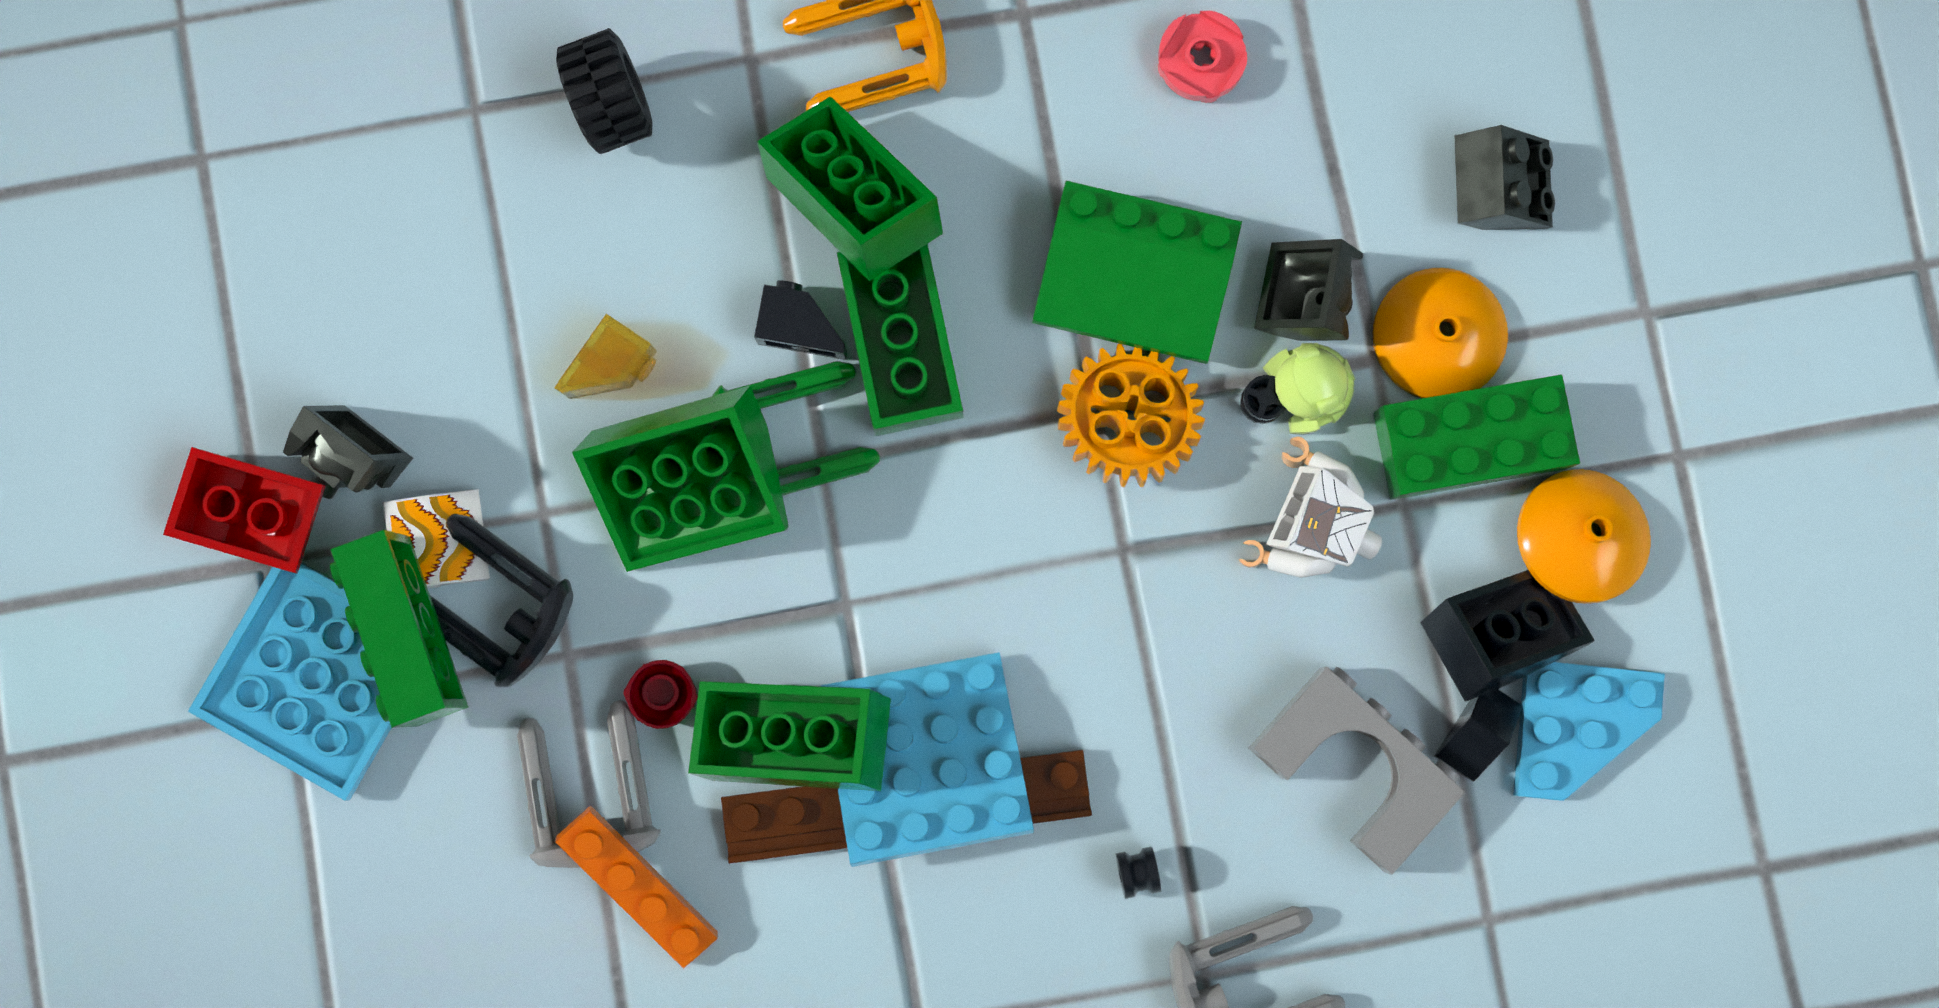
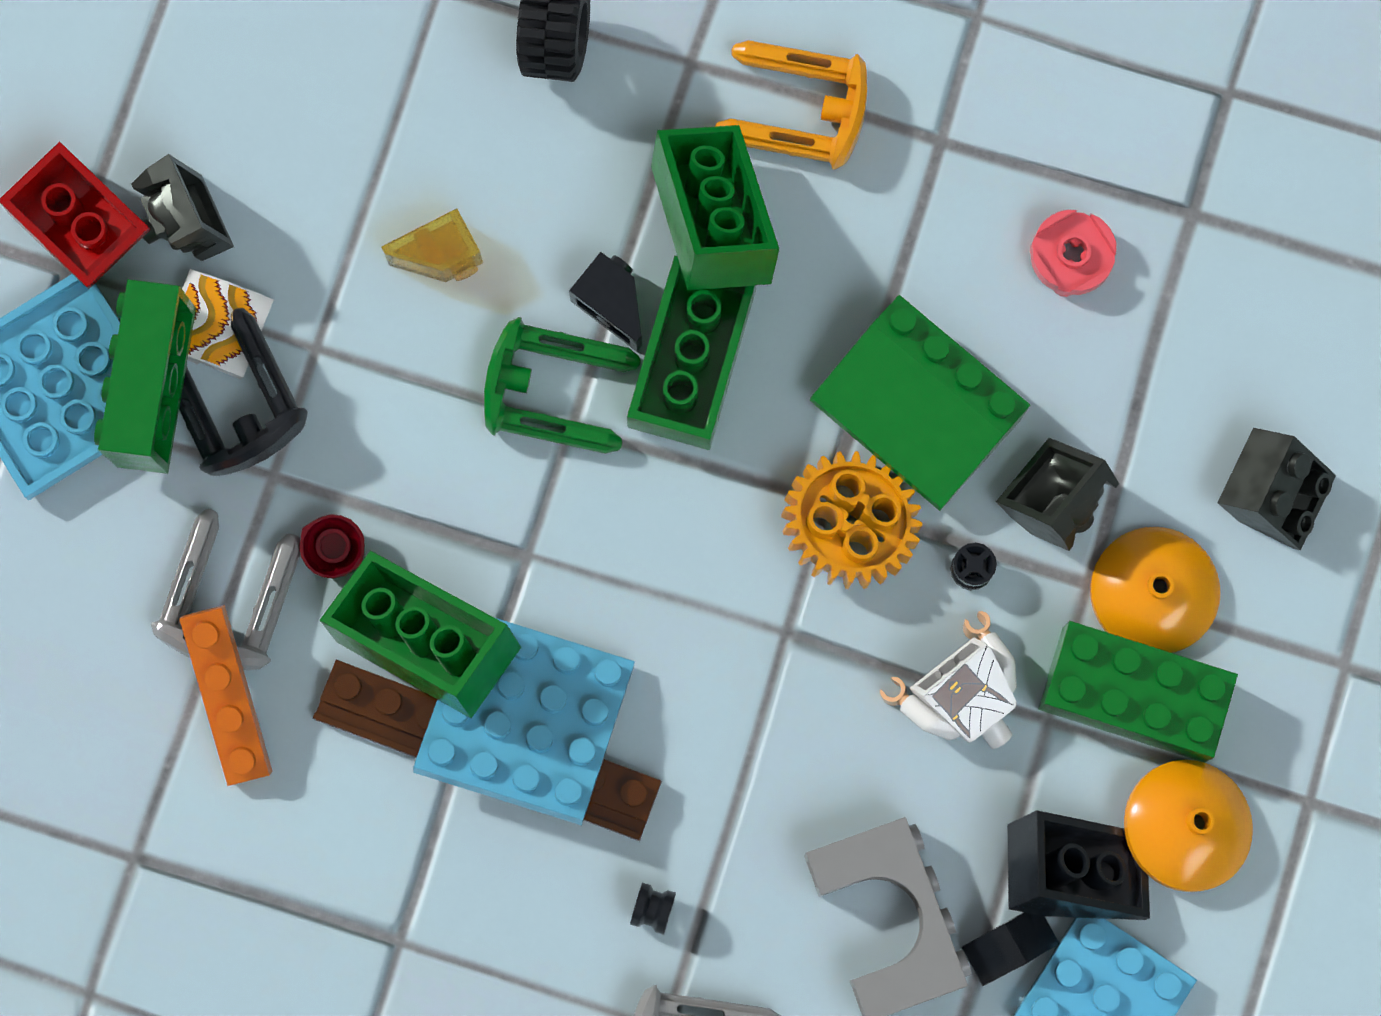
camera: 25 degrees right, 5 degrees down
green slope [572,386,789,572] -> none
yellowish green helmet [1263,343,1356,435] -> none

